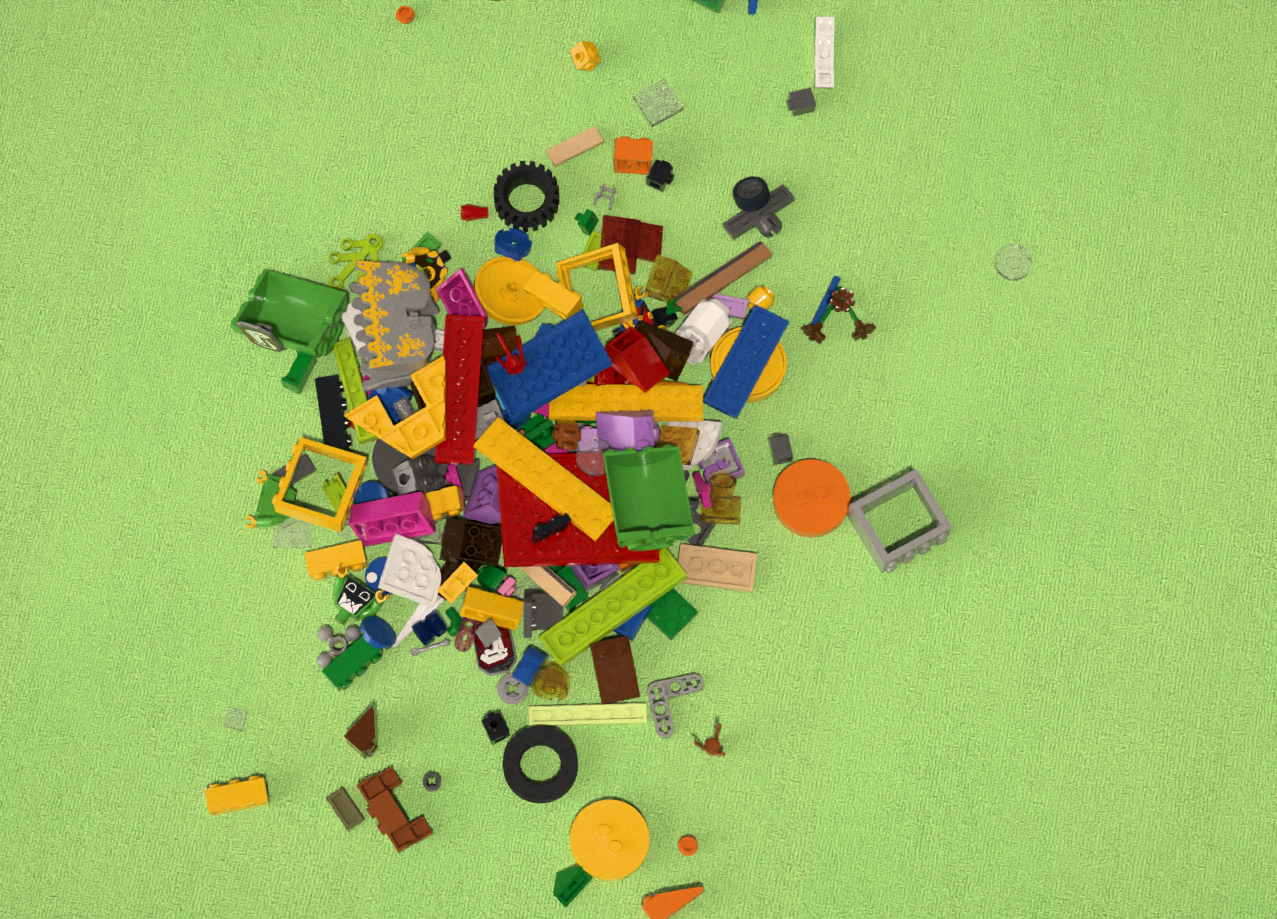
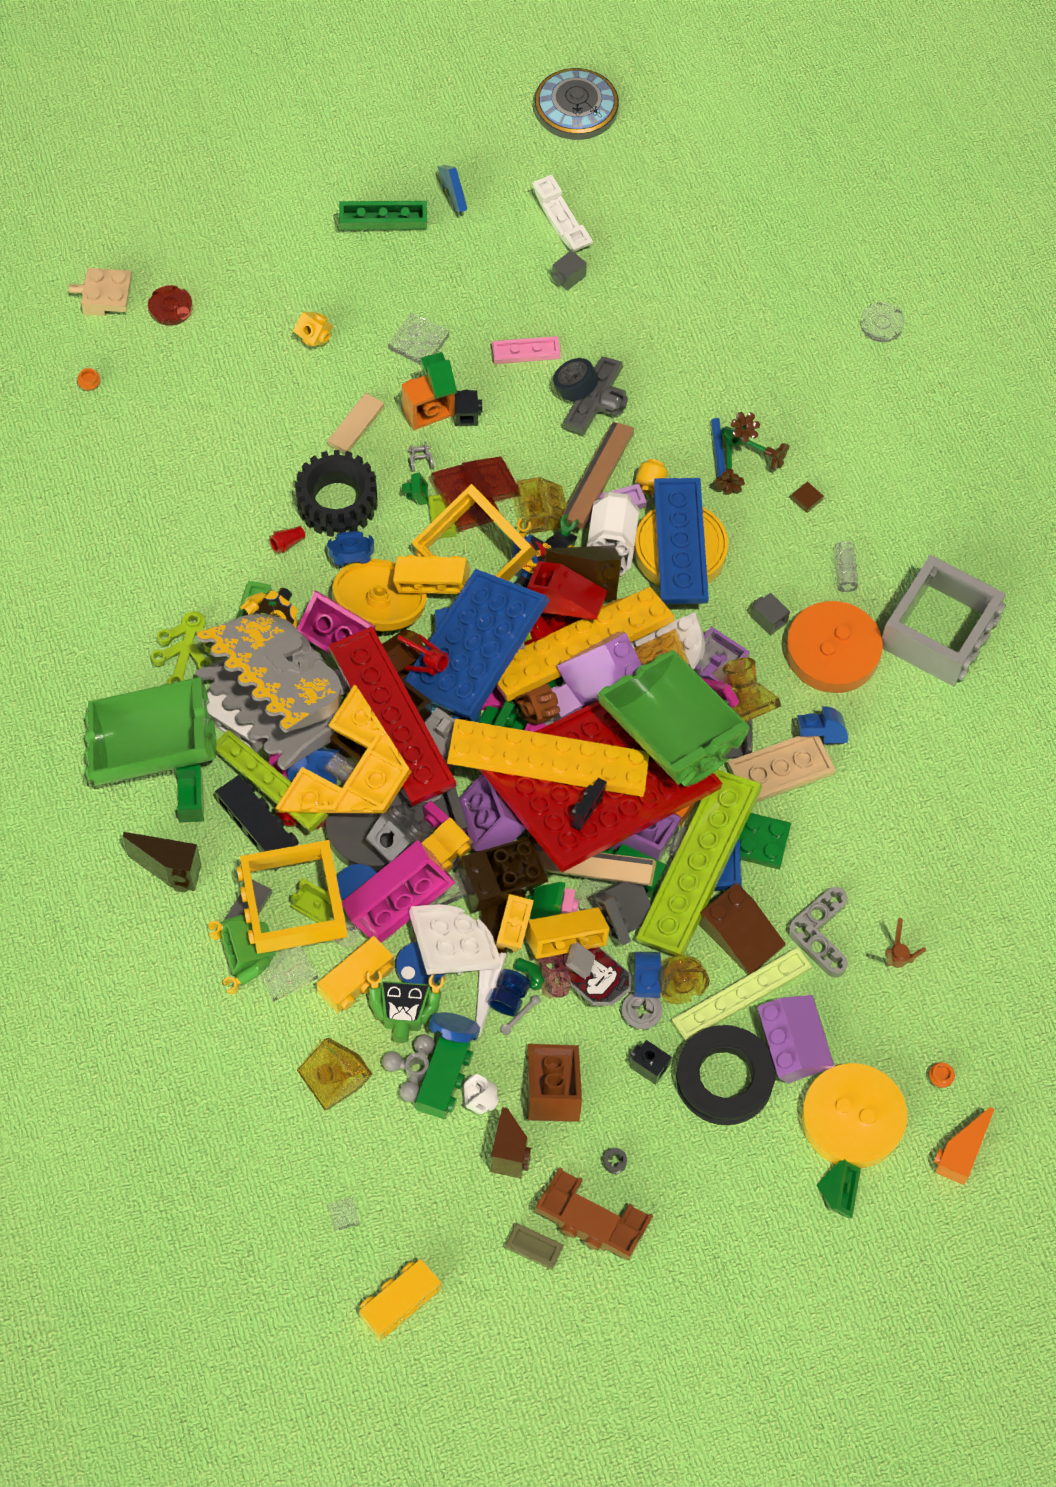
camera: 30 degrees left, 10 degrees down
shield [236,322,285,352] -> none
clear tile [576,438,613,476] -> none
none -> dark brown slope [123,832,202,892]
none -> clear yellow slope [297,1038,373,1111]
none -> green slope [420,352,457,399]
none -> white piece [464,1074,499,1114]
none -> bright pink tile [492,336,561,364]
none -> dark orange slope [527,1044,582,1122]
none -> medium lavender slope [757,995,835,1084]
none -> reddish brown tile [791,481,824,513]
none -> blue brick [797,706,848,744]
none -> clear axle [833,542,858,592]

